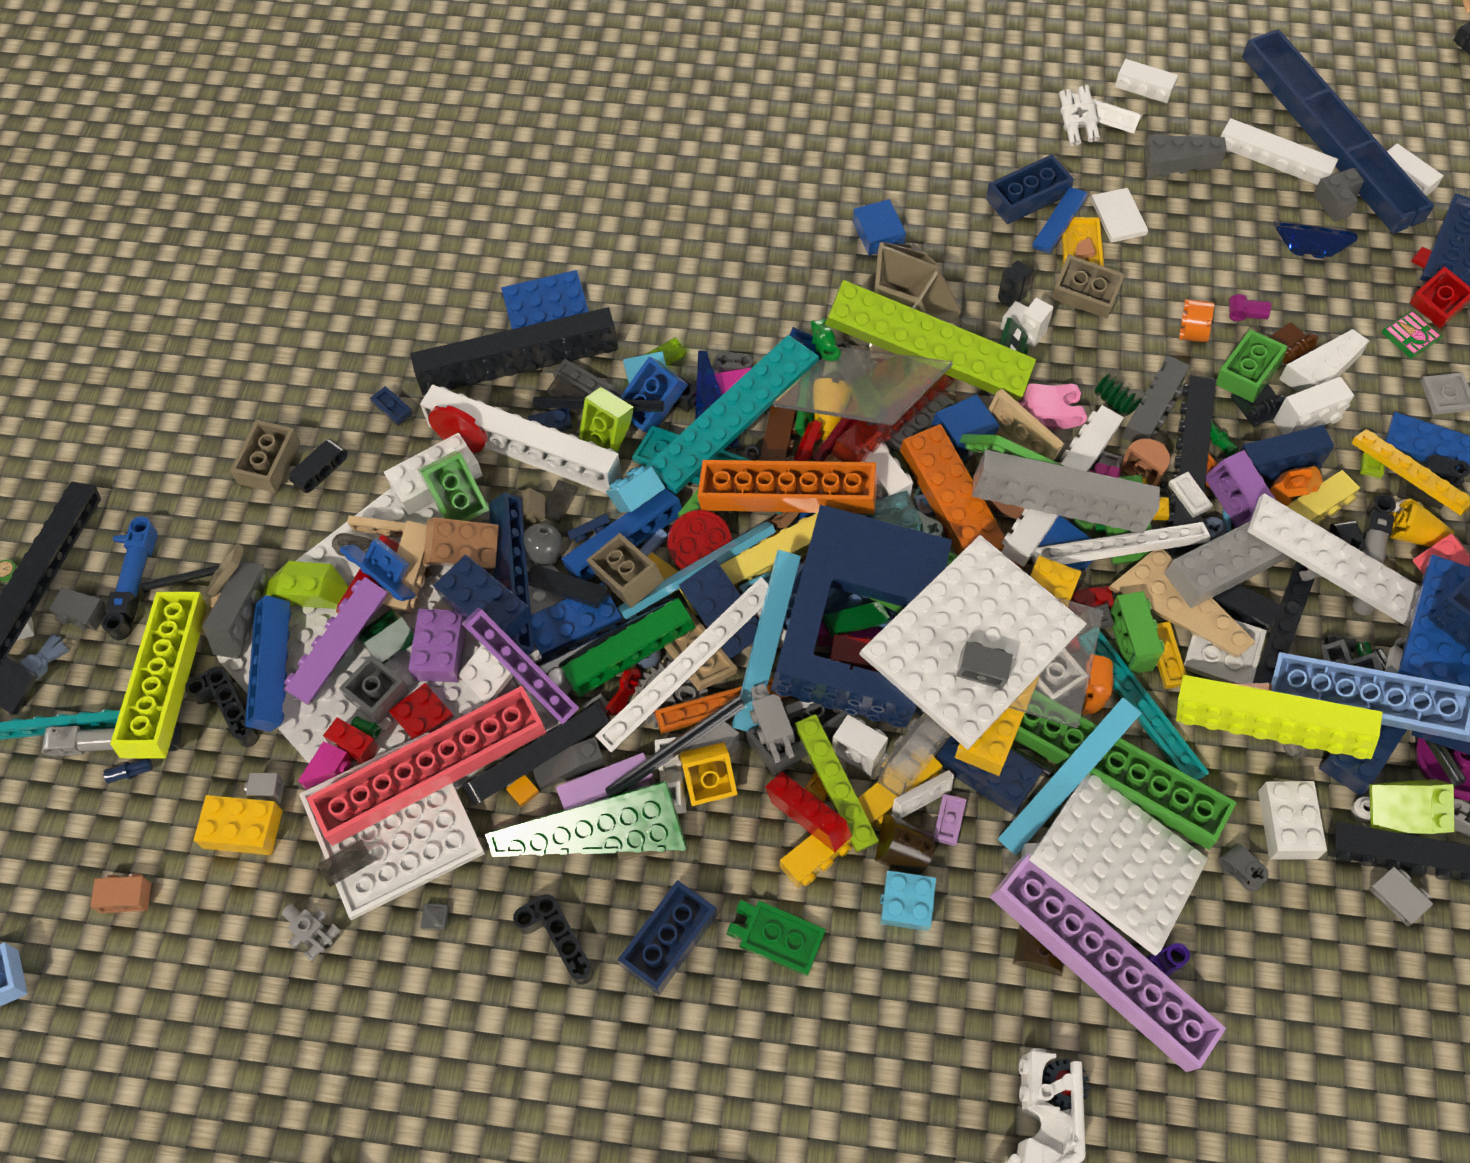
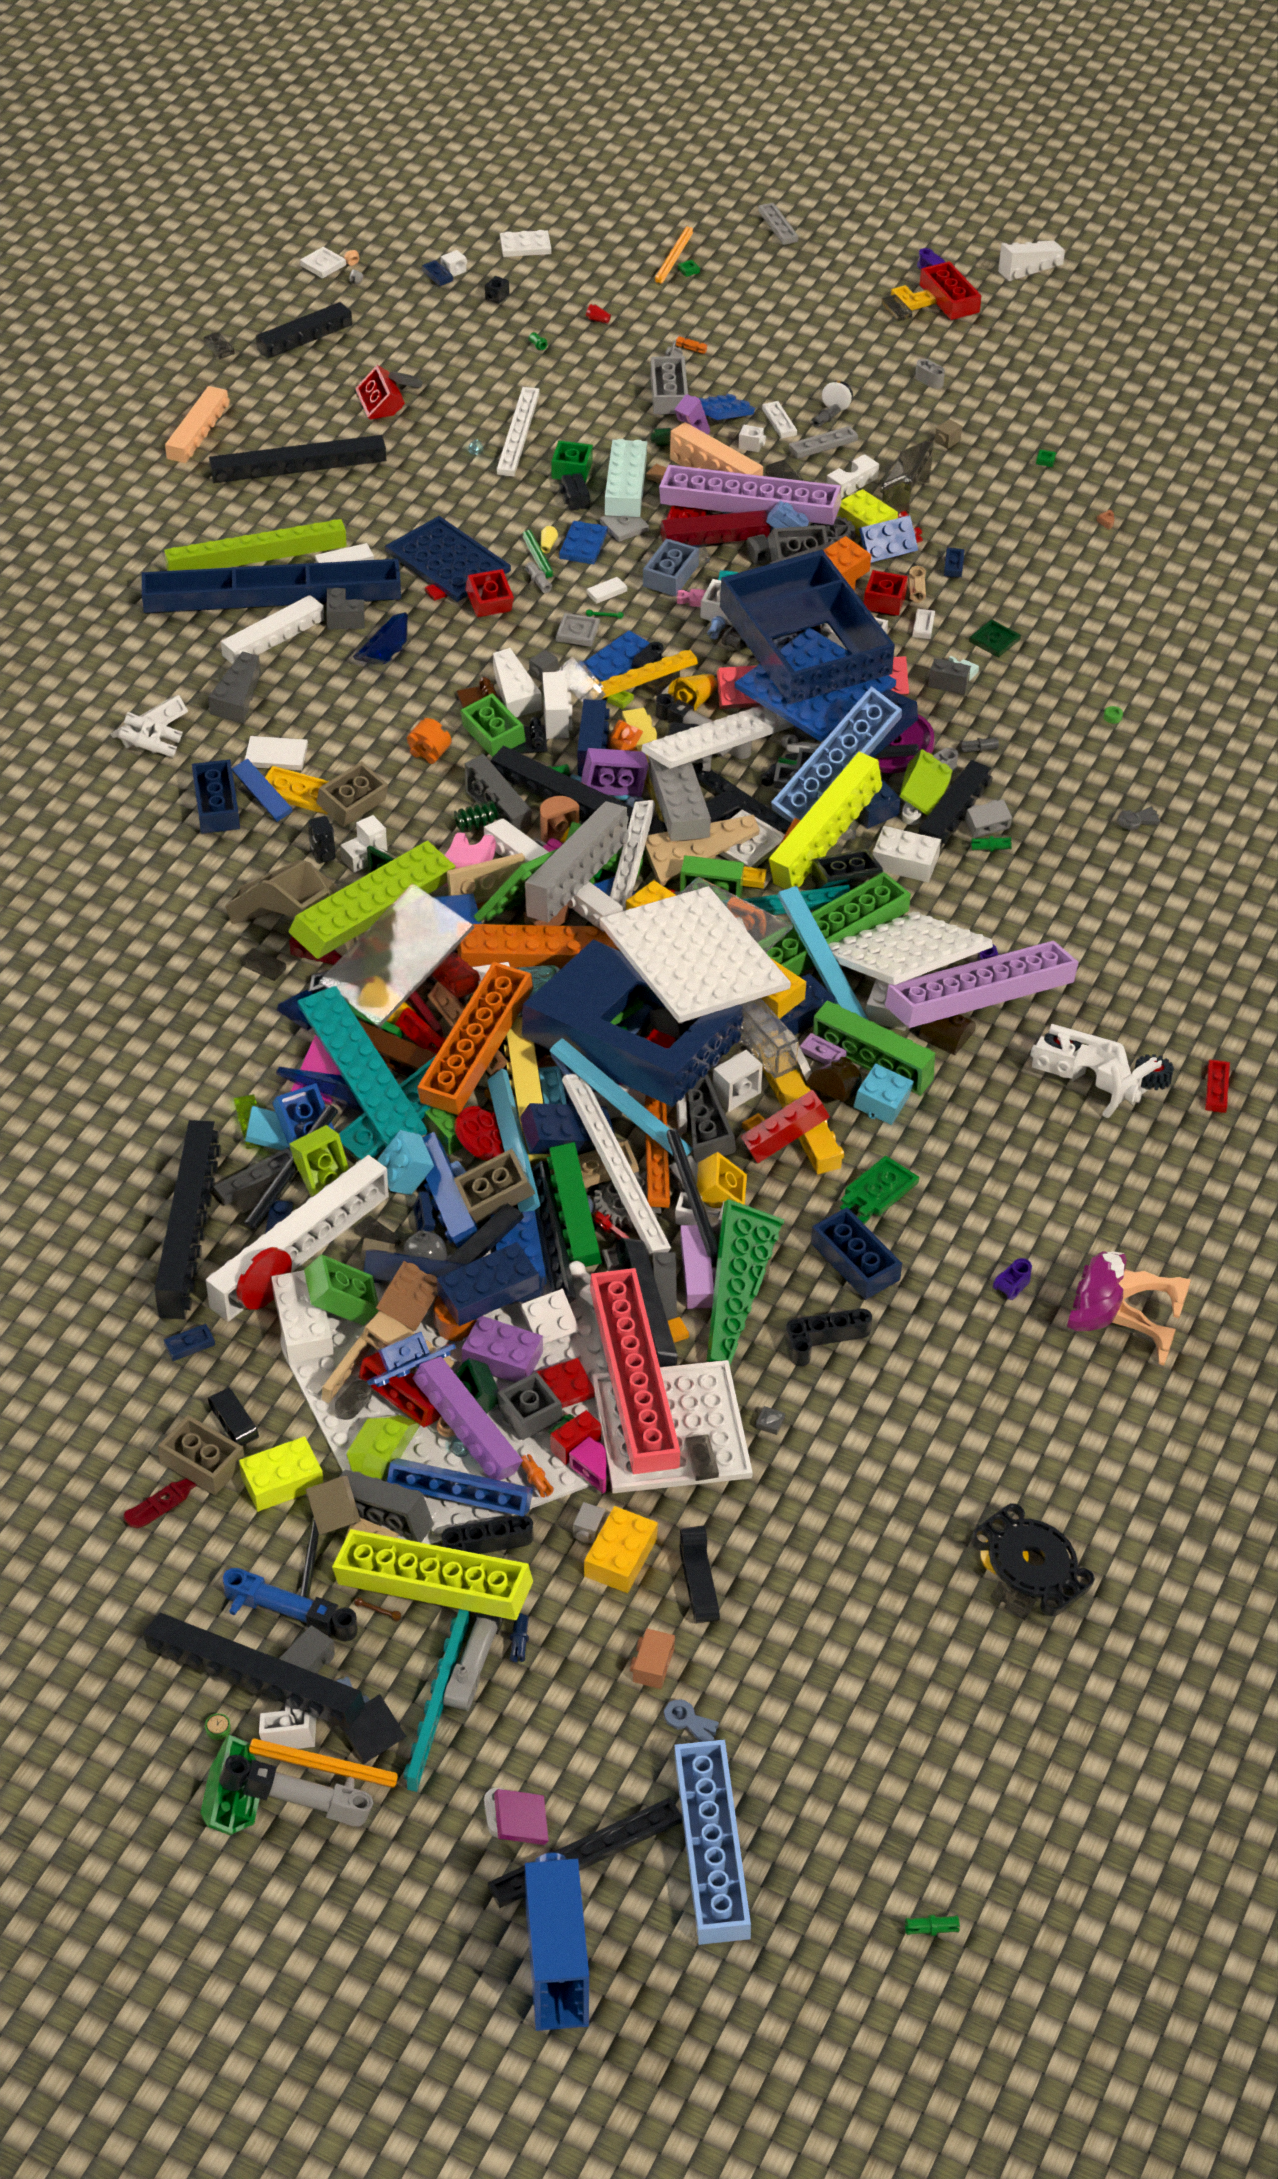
camera: 75 degrees left, 15 degrees down
light grey piece [282,904,341,962] -> none
medium lavender brick [462,607,579,725] -> none
blue plate [501,270,589,329] -> none
dark grey beam [715,353,753,372] -> none
black pin [745,444,762,461] -> none
light grey hinge [749,684,795,763] -> none
lime plate [794,714,879,853] -> none
green animal [811,318,841,361] -> none
blue brick [853,199,906,256] -> none
dark grey brick [956,641,1013,689] -> none
nougat tile [1074,238,1095,259] -> none
white brick [1115,59,1178,103] -> none
white tile [1168,472,1213,518] -> none
dark grey piece [1219,843,1269,891] -> none
magenta piece [1229,294,1271,321] -> none
tile [1382,310,1442,359] -> none
none -> dark red piece [123,1478,198,1529]
none -> lime brick [164,519,347,571]
none -> neon yellow brick [239,1436,323,1512]
none -> orange pin [520,1454,554,1498]
none -> dark grey brick [529,650,558,683]
none -> clear brick [556,657,606,703]
none -> sand blue piece [664,1699,719,1742]
none -> black beam [679,1525,720,1624]
none -> black slope [811,848,883,889]
none -> bright green brick [813,1000,935,1096]
none -> green pin [971,836,1012,852]
none -> dark purple piece [992,1258,1032,1300]

